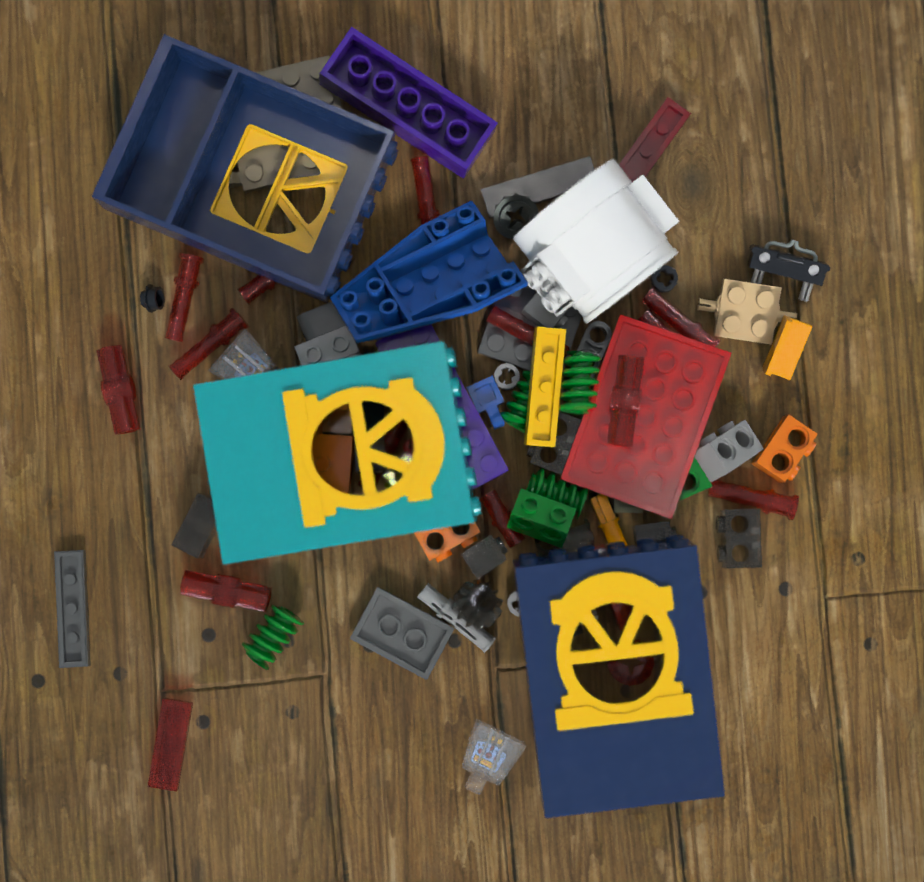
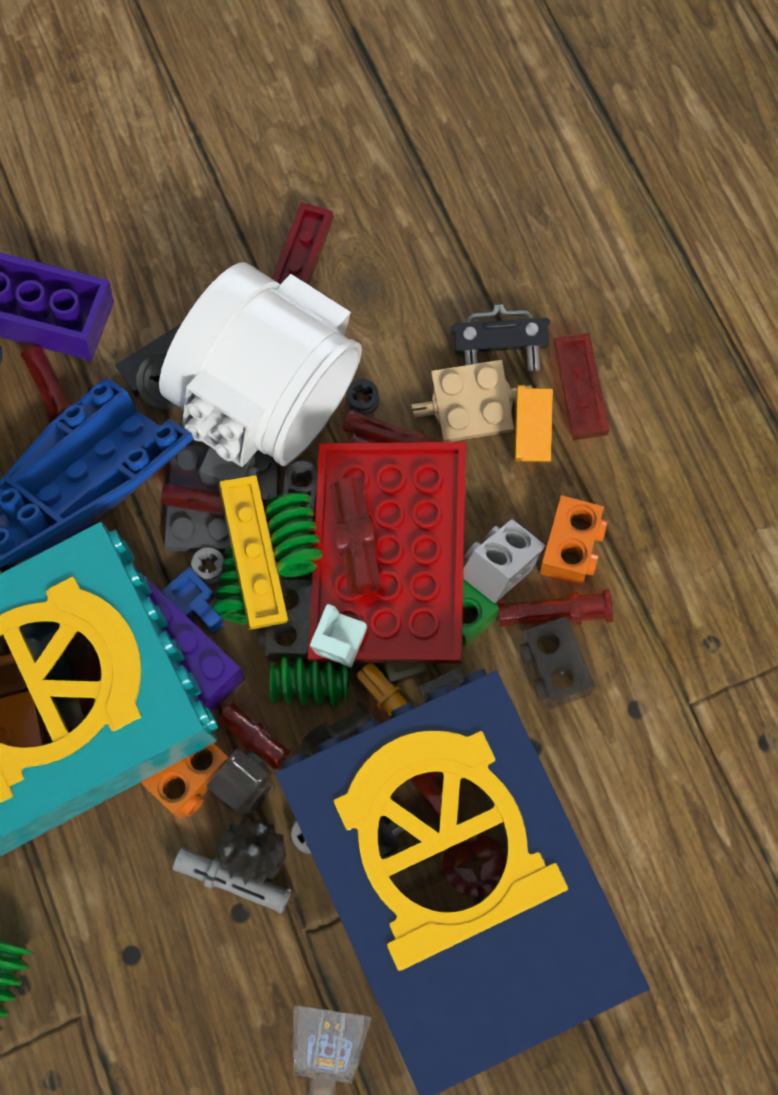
camera: 15 degrees left, 15 degrees down
dark grey plate [350,587,455,680] -> none
green brick [507,488,576,548] -> none
none -> light aqua panel [309,604,367,667]
none -> clear red plate [554,332,609,440]

